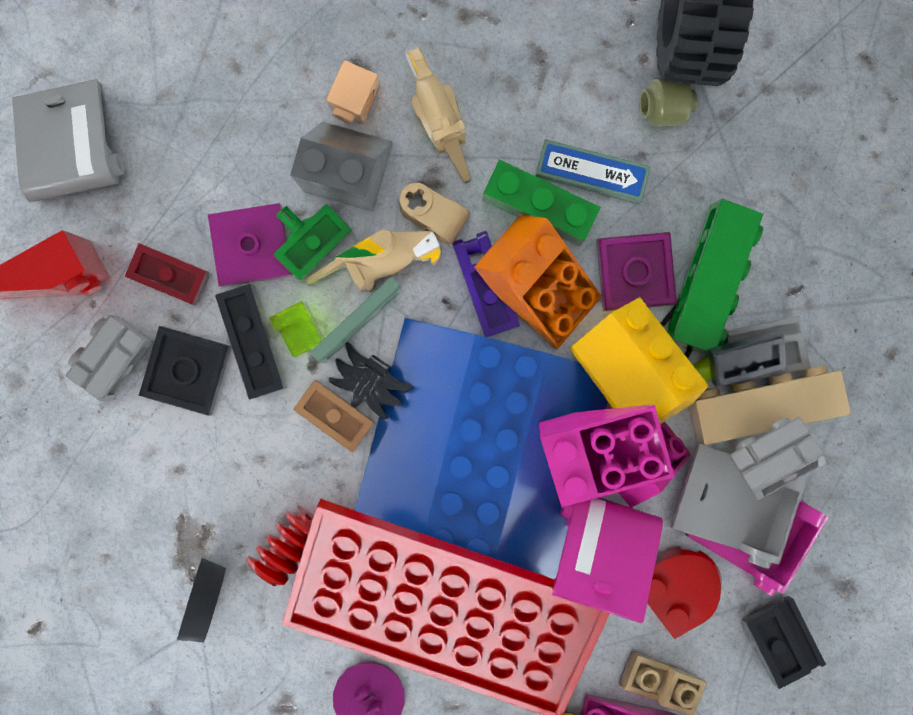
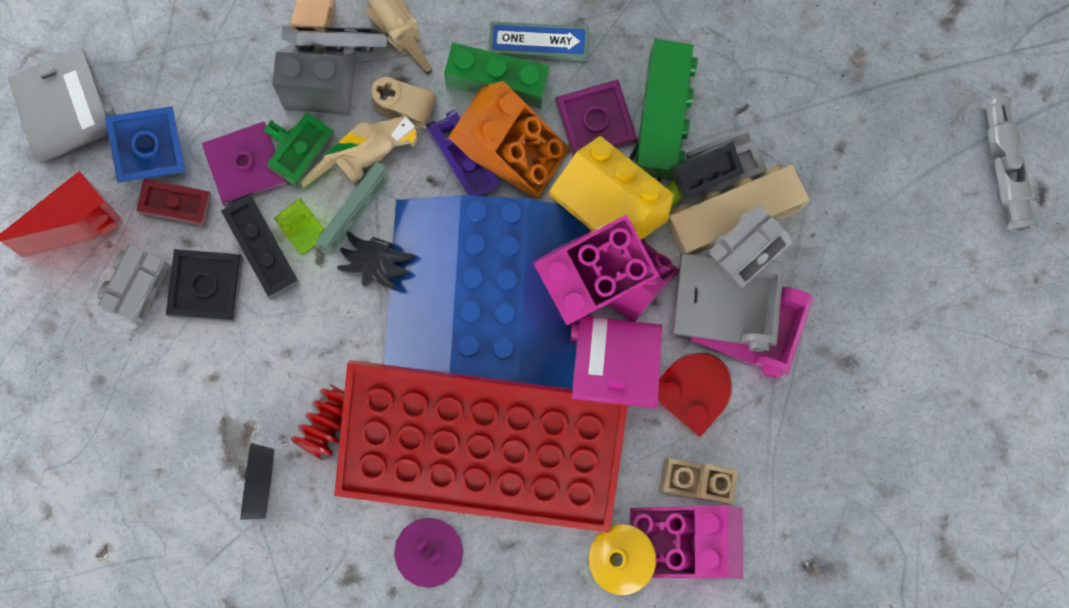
camera: 10 degrees left, 10 degrees down
medium nougat plate [293,380,375,453] -> none
black plate [742,596,826,689] -> none
none -> blue slope [105,106,185,183]
none -> plate [281,25,388,52]

